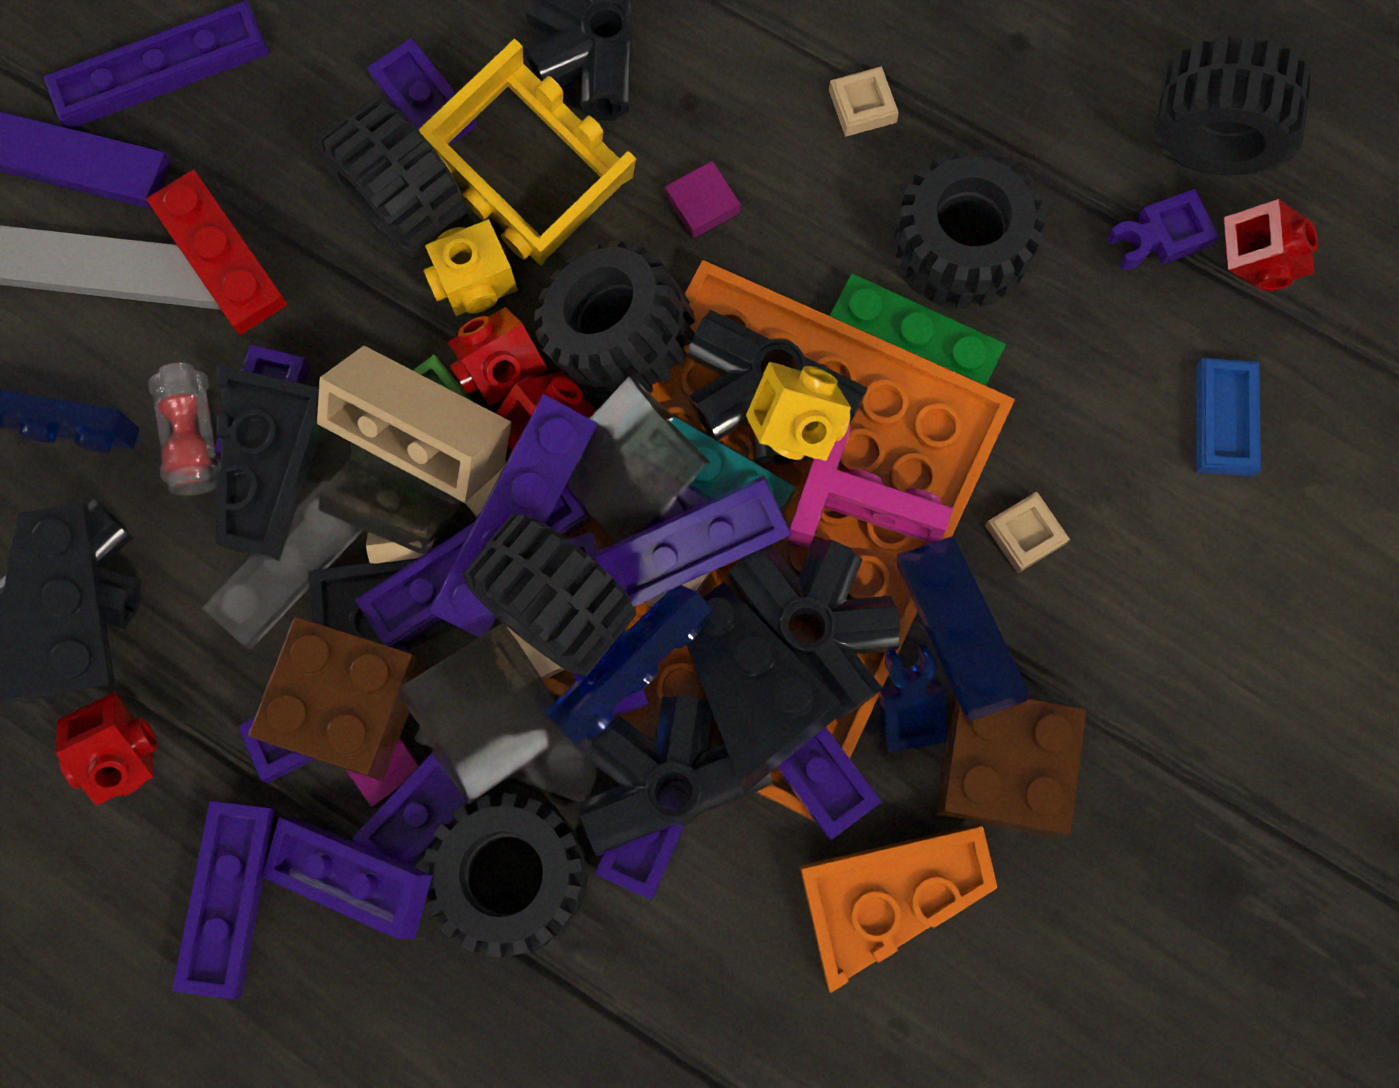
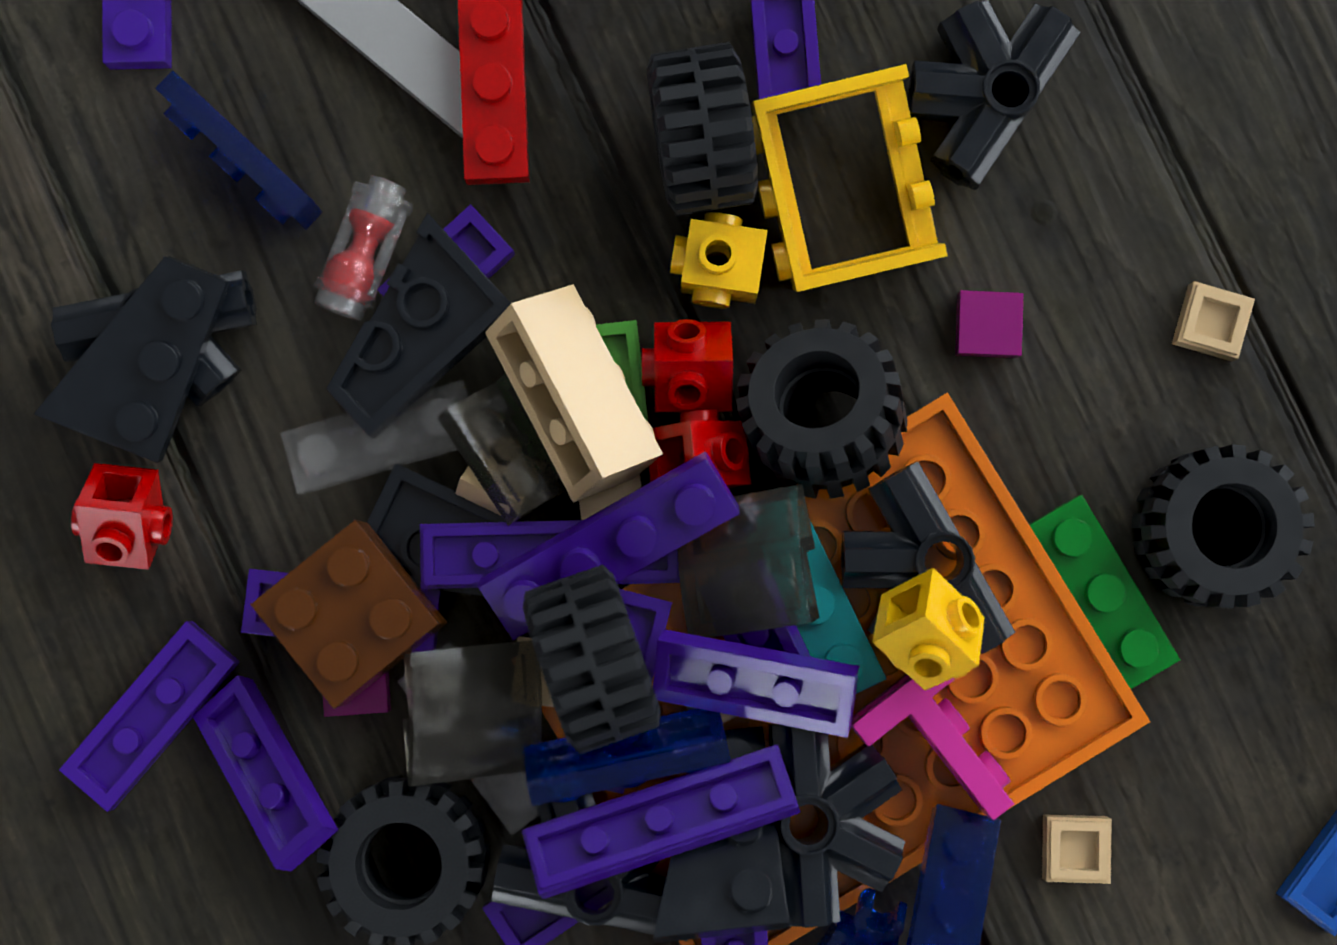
camera: 30 degrees right, 10 degrees up
dark purple plate [352,748,485,867] -> none
none -> dark purple tile [521,744,801,899]

